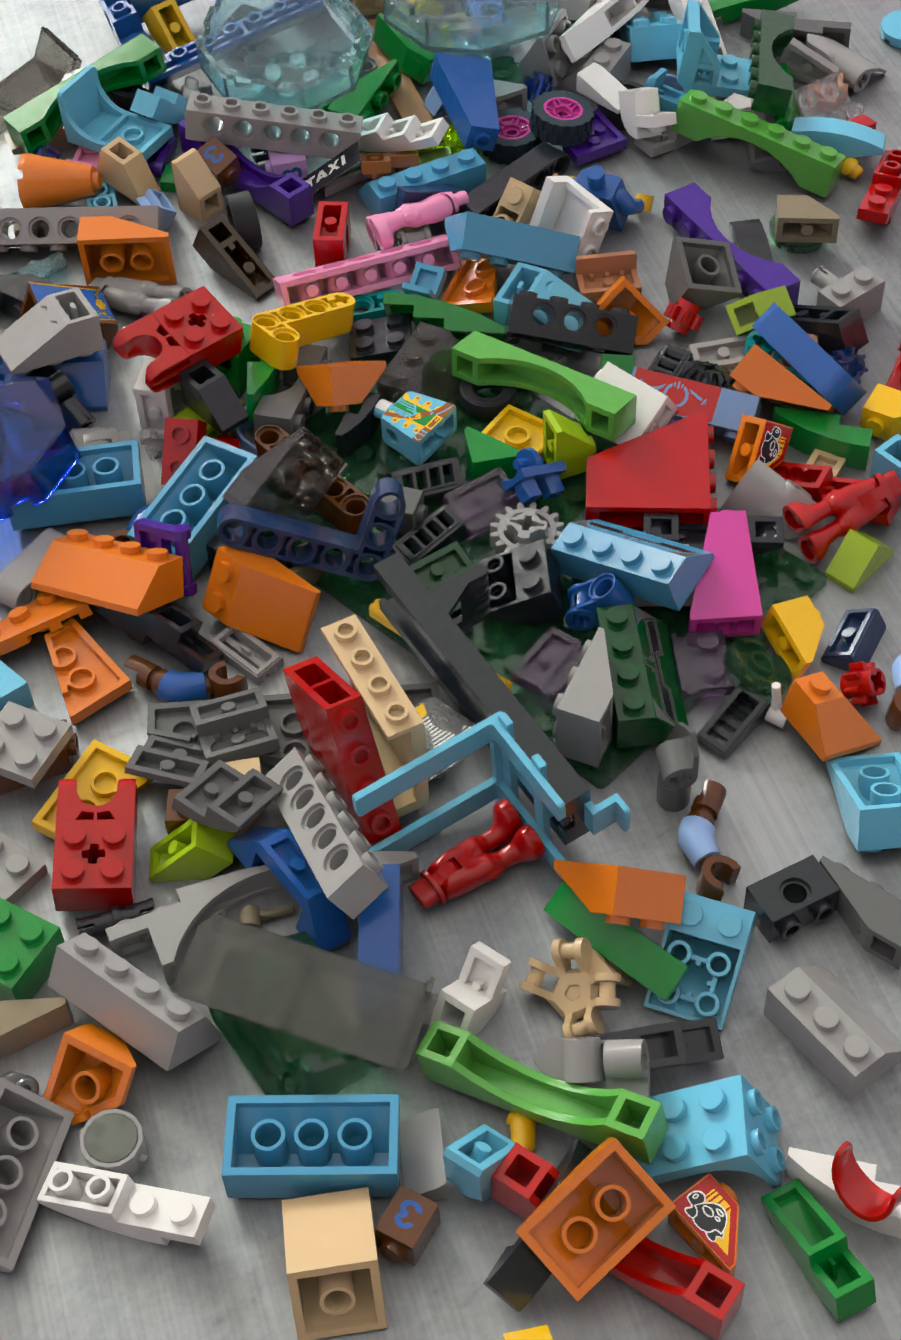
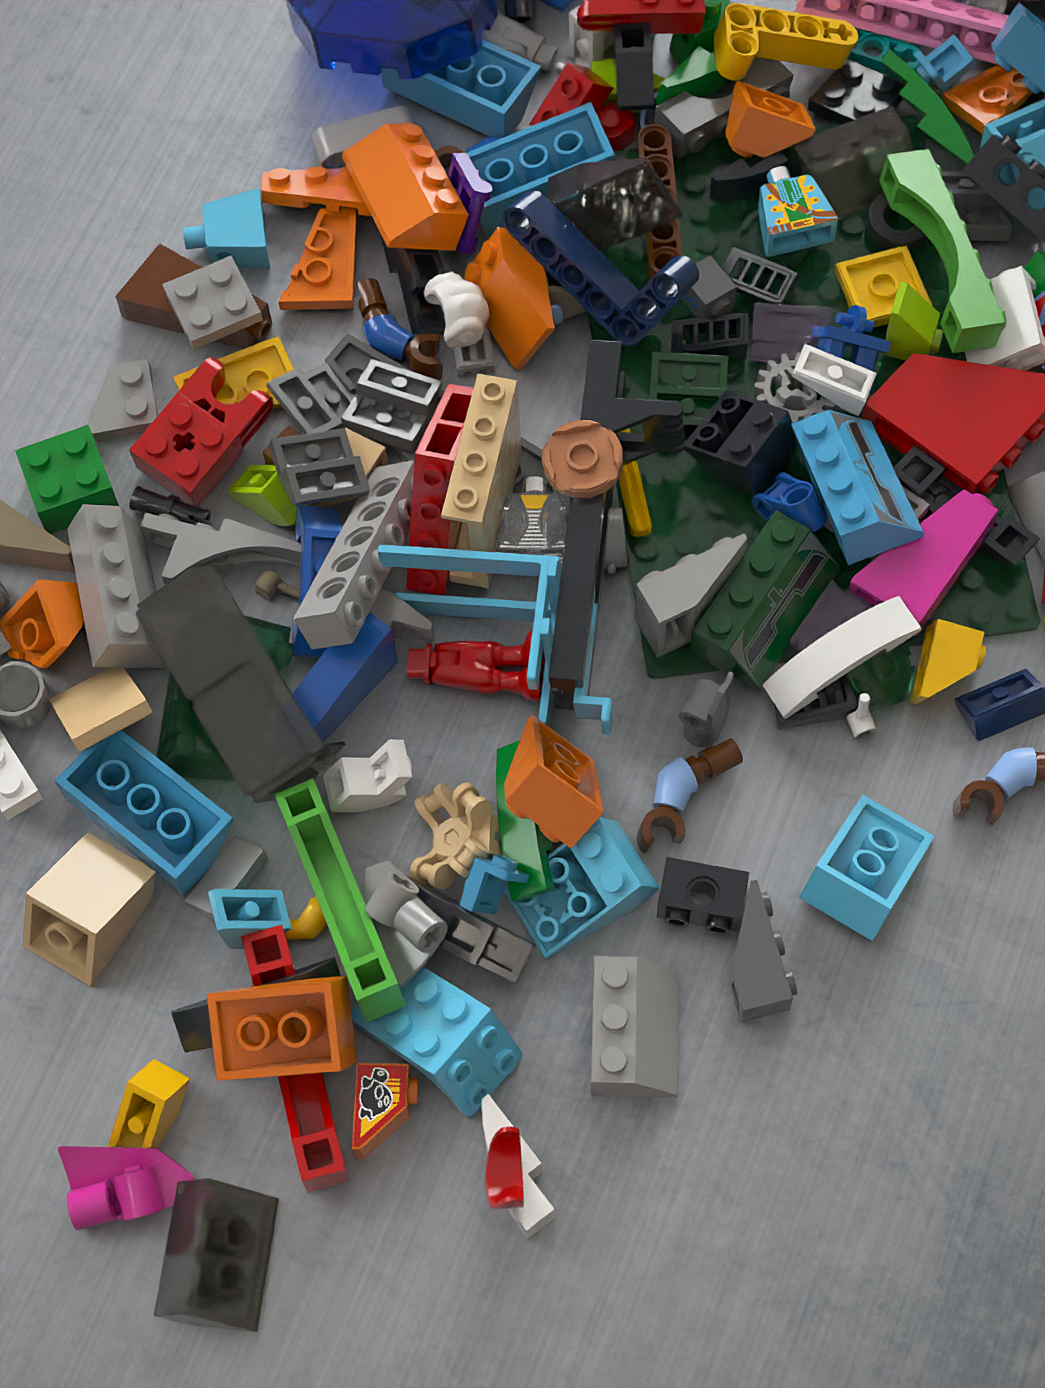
camera: 40 degrees right, 15 degrees up
reddish brown brick [374,1185,441,1266] -> none
green slope [464,426,520,486] -> none
clear purple plate [510,626,583,704] -> none
green slope [761,1178,876,1322] -> none
orange slope [780,671,882,762] -> none
red gear [840,661,886,707] -> none
none -> tan tile [49,667,152,751]
none -> white hair [424,272,489,348]
none -> dark azure bracket [459,854,530,914]
none -> nougat tile [542,420,623,498]
none -> white slope [763,596,922,719]
none -> white slope [792,344,876,416]

